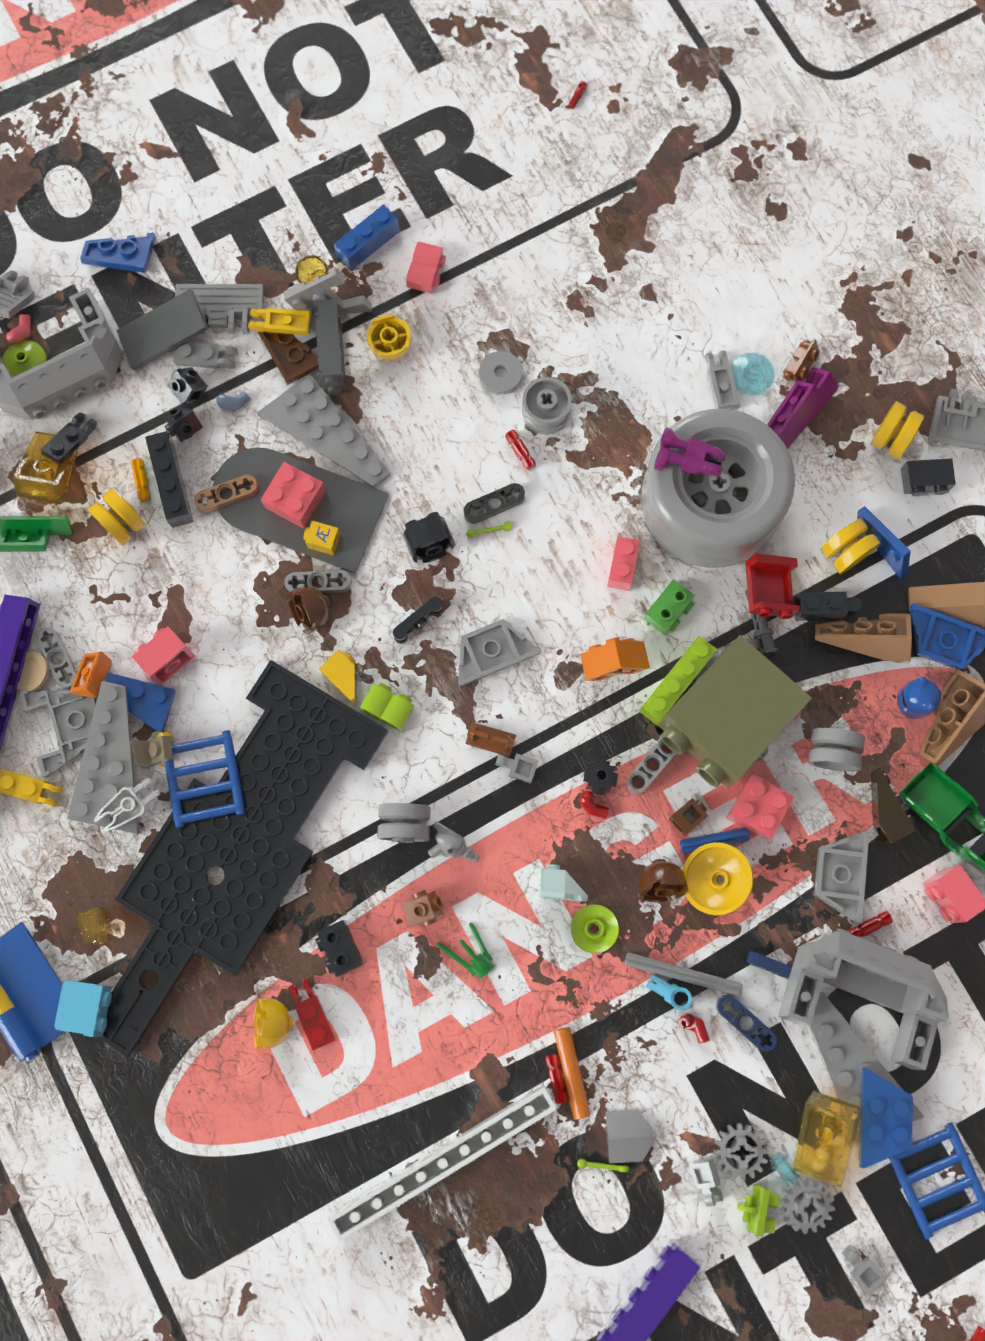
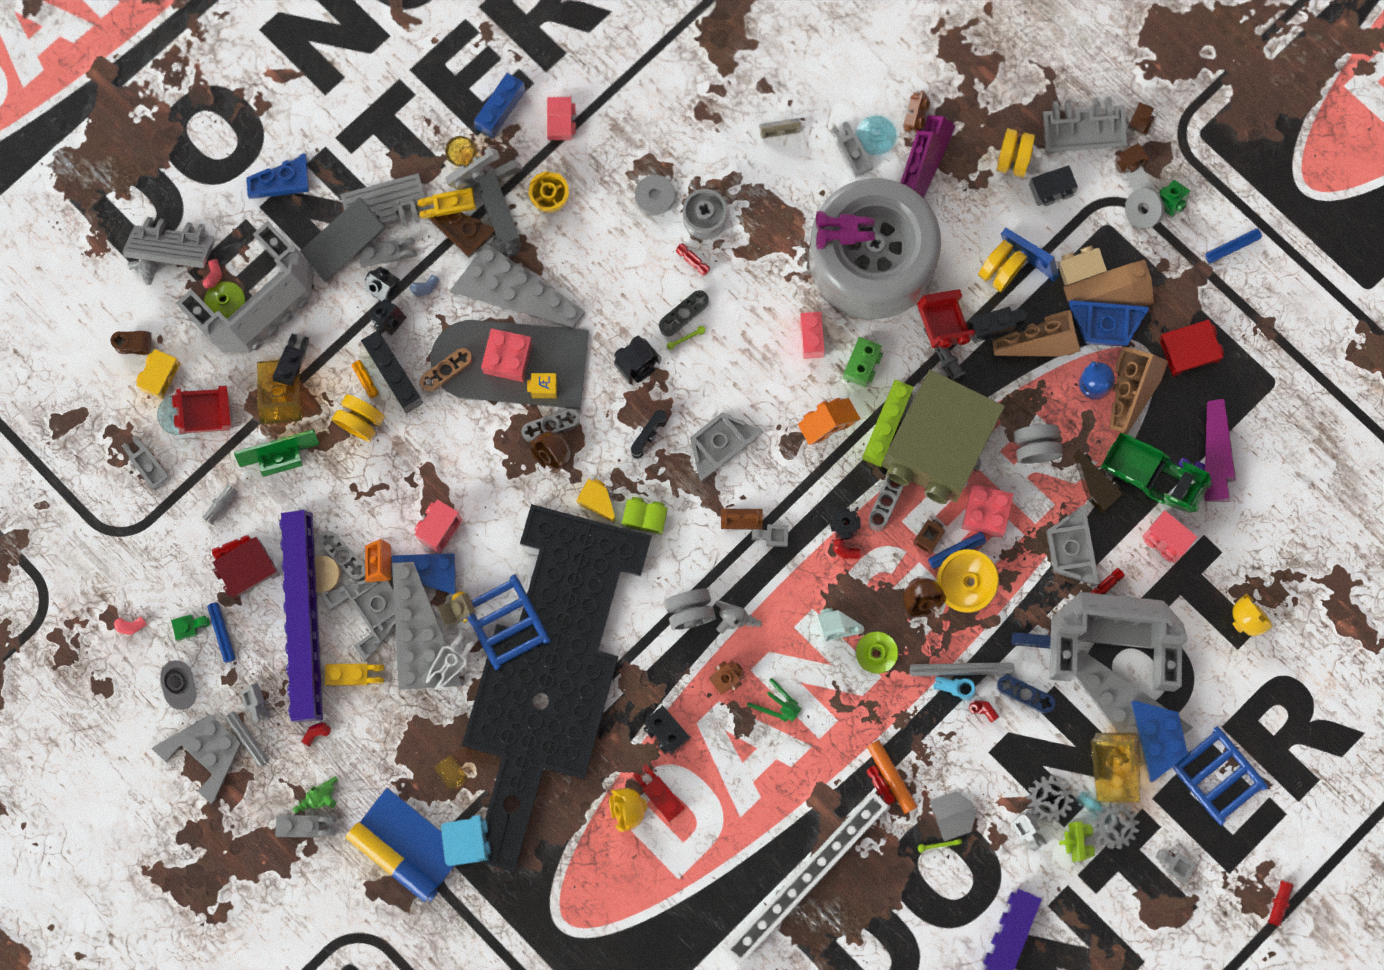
camera: 15 degrees left, 0 degrees up
none -> dark tan slope [759,118,801,139]
none -> tan brick [1057,245,1107,285]

